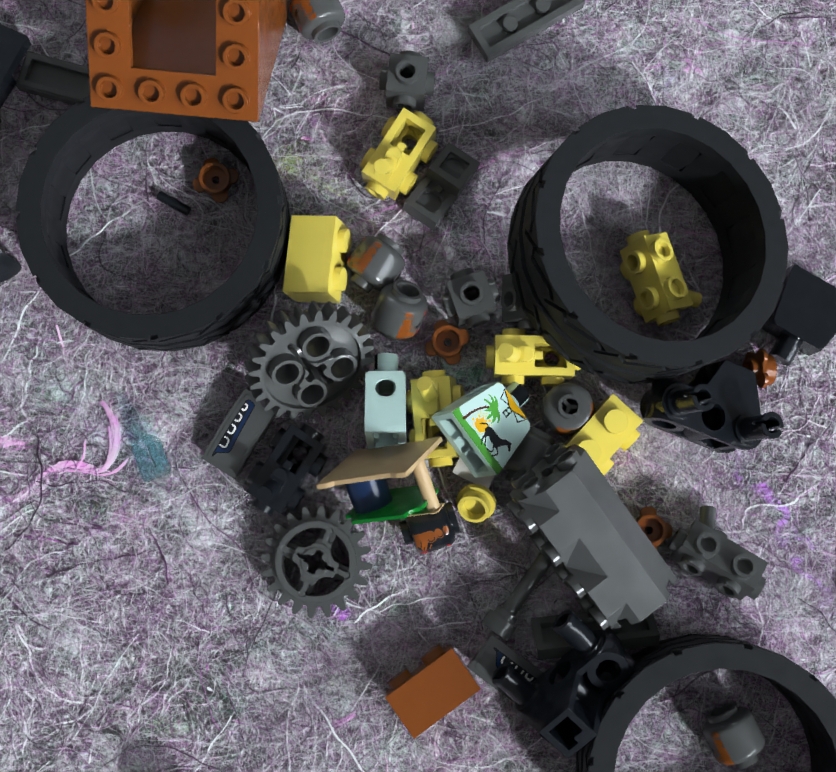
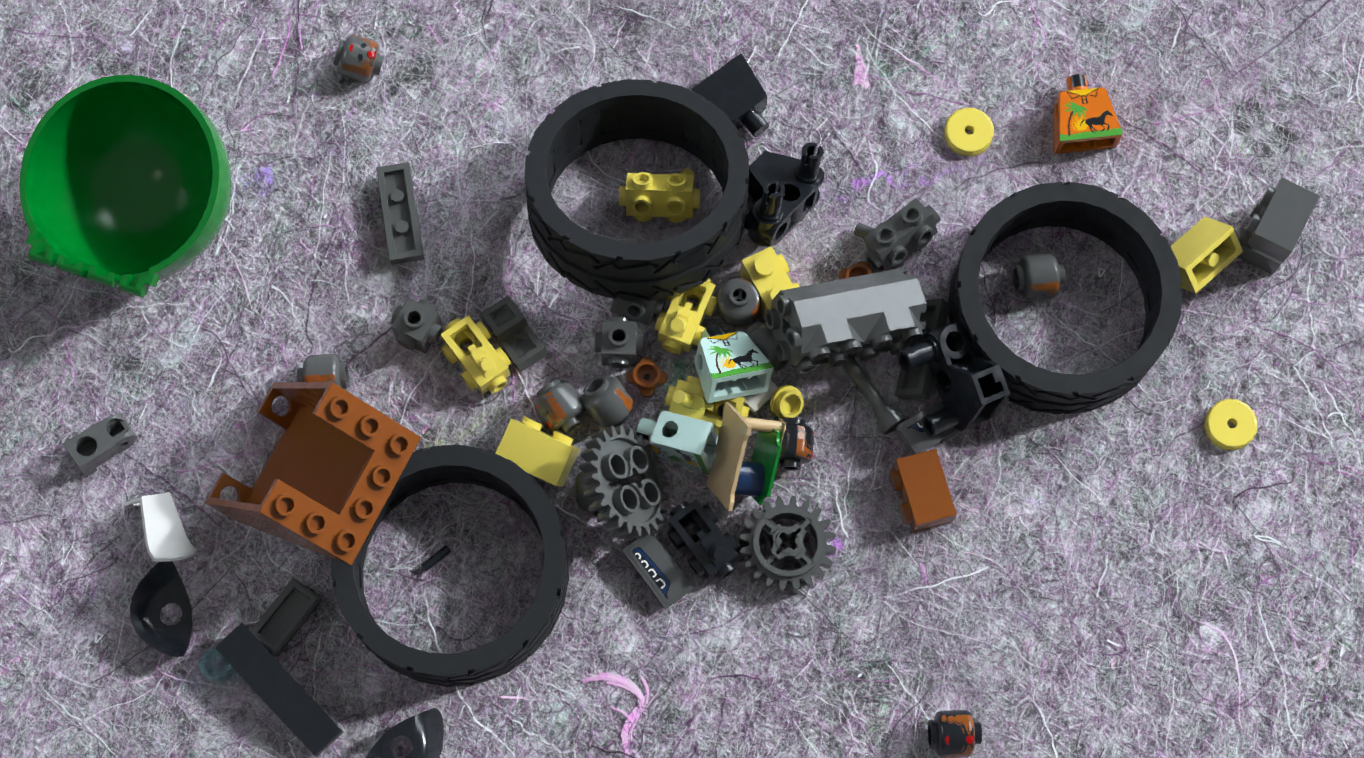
camera: 70 degrees left, 10 degrees down
clear light blue slope [132,434,172,482] -> none
dark orange plate [193,158,239,203] -> none
dark orange plate [742,349,777,388] -> none

